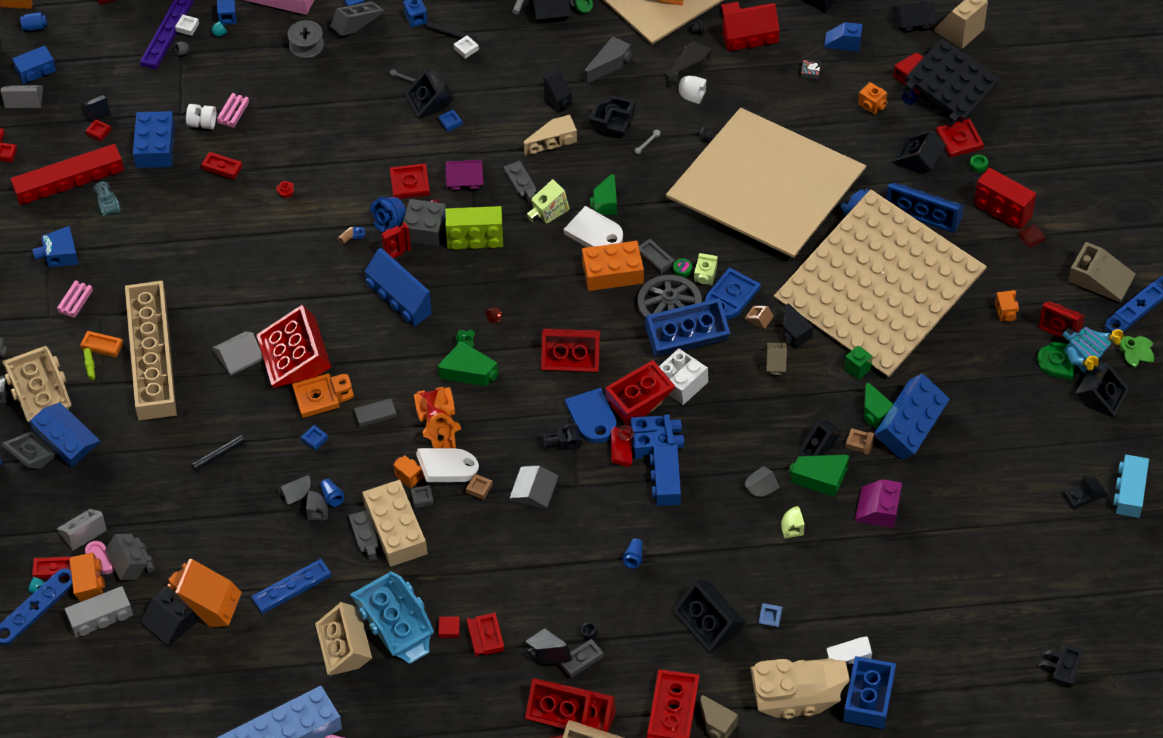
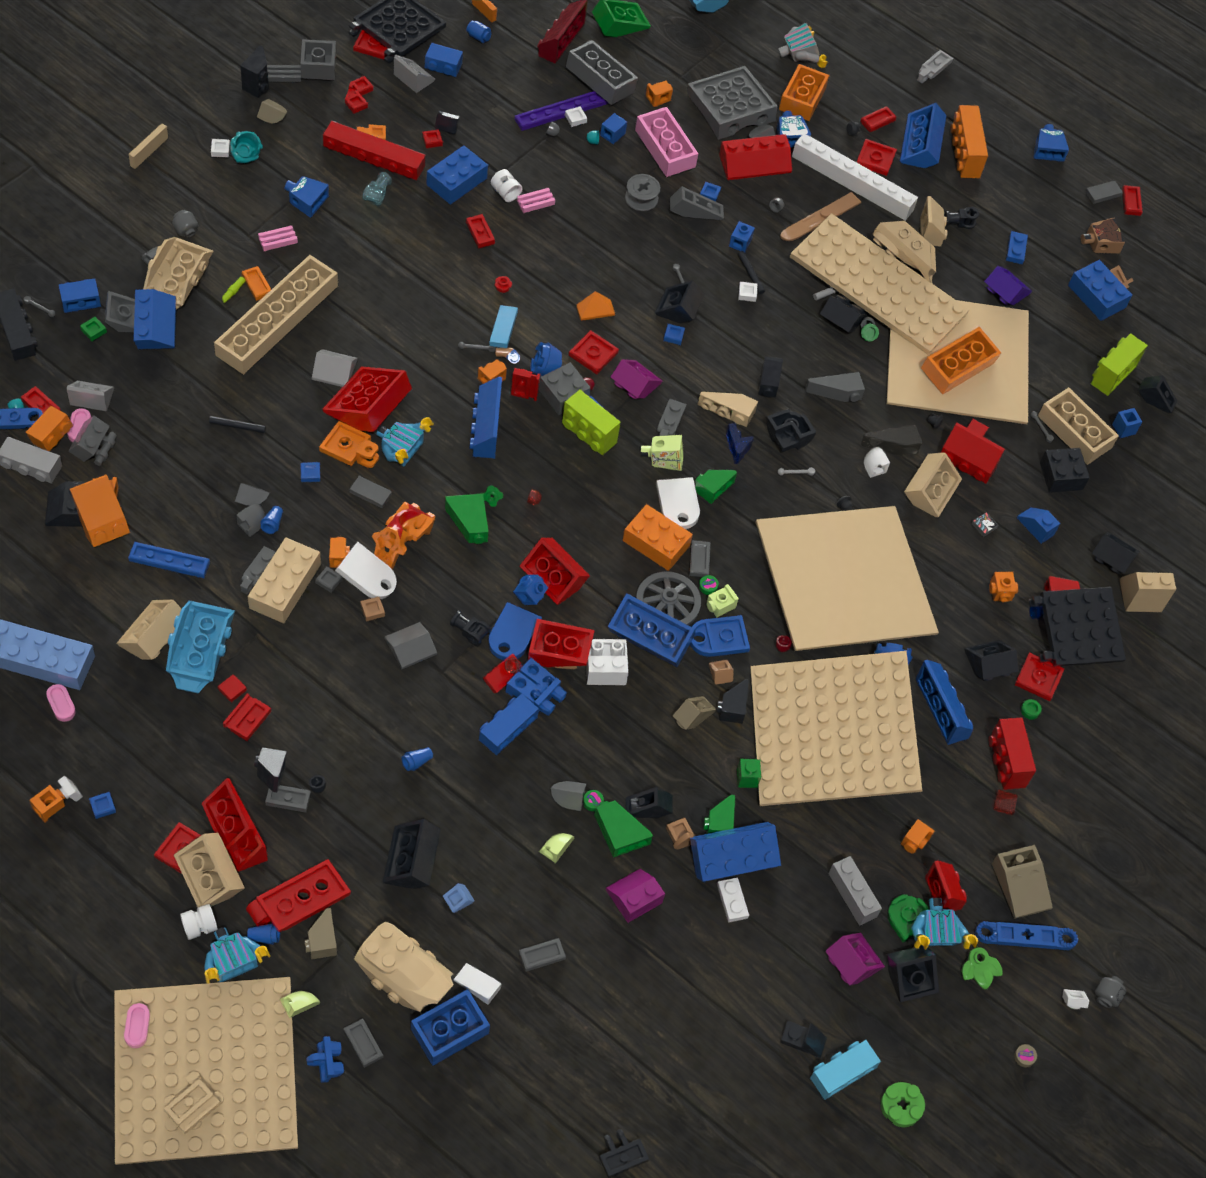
camera: 35 degrees right, 5 degrees up
none -> green plate [80,317,107,341]
none -> orange plate [357,125,386,140]
none -> torso [377,417,434,466]
none -> dark grey hinge [458,342,496,352]
none -> orange brick [478,359,507,384]
none -> dark azure tile [490,305,518,348]
none -> blue brick [513,574,548,605]
none -> dark grey tile [519,938,566,972]
none -> orange slope [576,291,615,321]
none -> green tile [583,790,604,811]
none -> white plate [717,878,749,922]
none -> clear blue slope [726,423,754,464]
none -> dark red hinge [776,635,792,652]
none -> magenta slope [826,933,885,985]
none -> light grey brick [829,856,882,926]
none -> tan slope [904,453,962,517]

